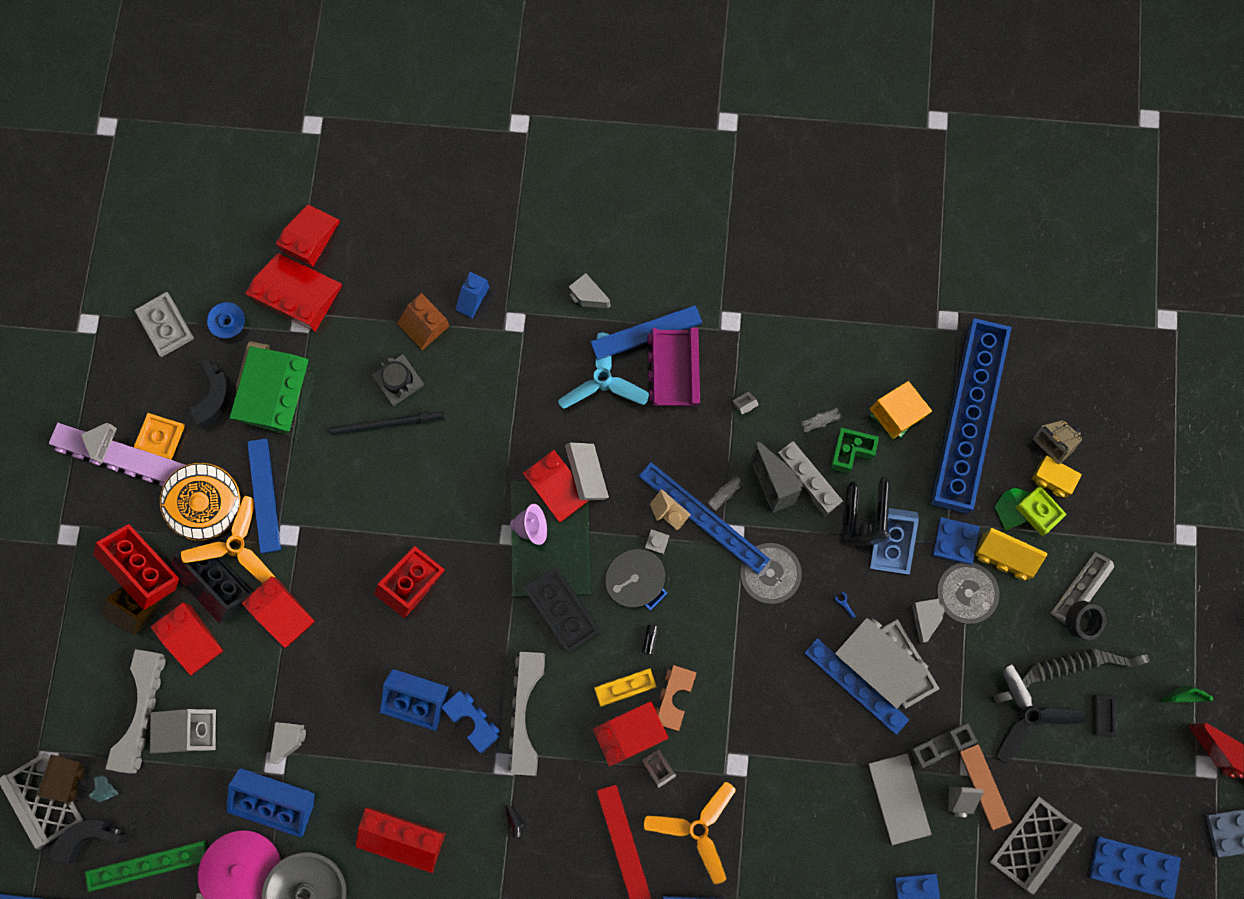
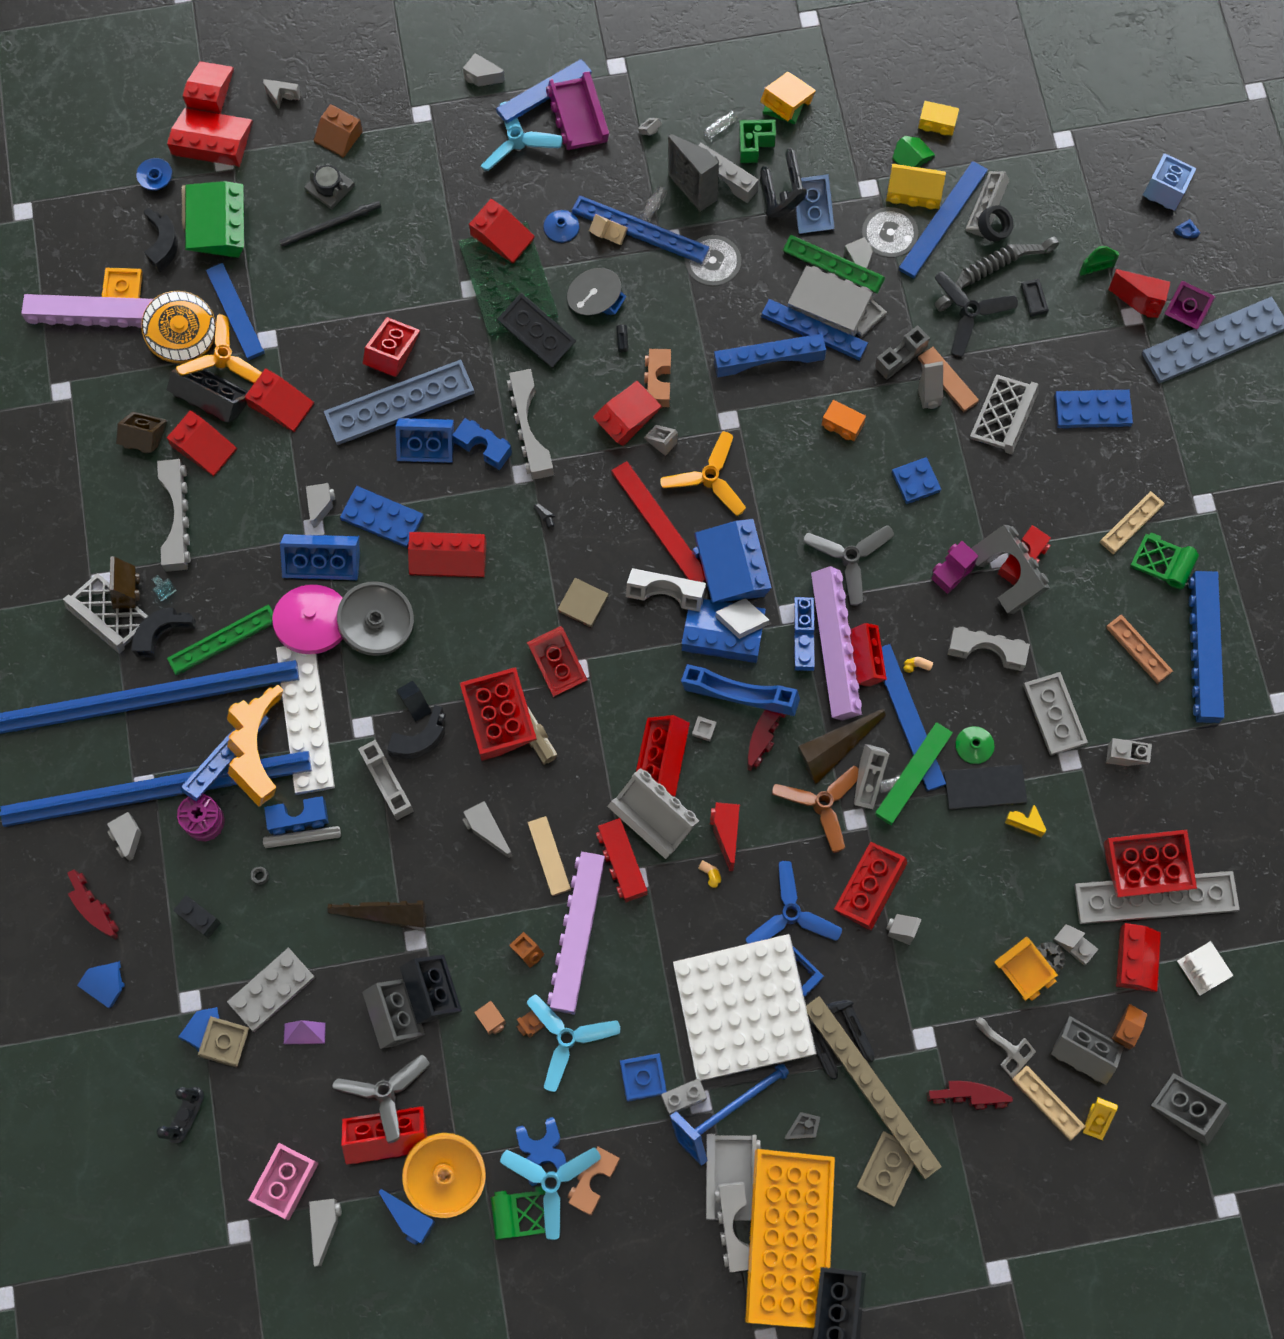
camera: 20 degrees left, 5 degrees down
light grey slope [81,423,117,464] -> none
red brick [93,524,179,610] -> none
light grey tile [134,292,194,357] -> none
light grey slope [150,709,216,753] -> none
blue slope [455,272,489,318] -> none
lavender hat [510,504,547,545] -> none
light grey tile [565,443,609,500] -> none
yellow tile [594,668,657,707] -> none
light grey plate [645,529,670,555] -> none
blue hand [835,592,856,619] -> none
light grey tile [868,754,932,845] -> none
blue brick [930,318,1012,514] -> none
blue plate [932,517,980,565] -> none
lime tile [1016,486,1067,537] -> none
dark tan torso [1033,420,1082,465] -> none
none -> light grey slope [263,79,301,109]
none -> sand blue plate [324,360,475,445]
none -> blue plate [340,486,424,548]
none -> blue dish [544,210,579,243]
none -> blue arch [714,334,826,377]
none -> green tile [782,235,885,294]
none -> orange brick [822,400,866,441]
none -> blue tile [899,161,988,279]

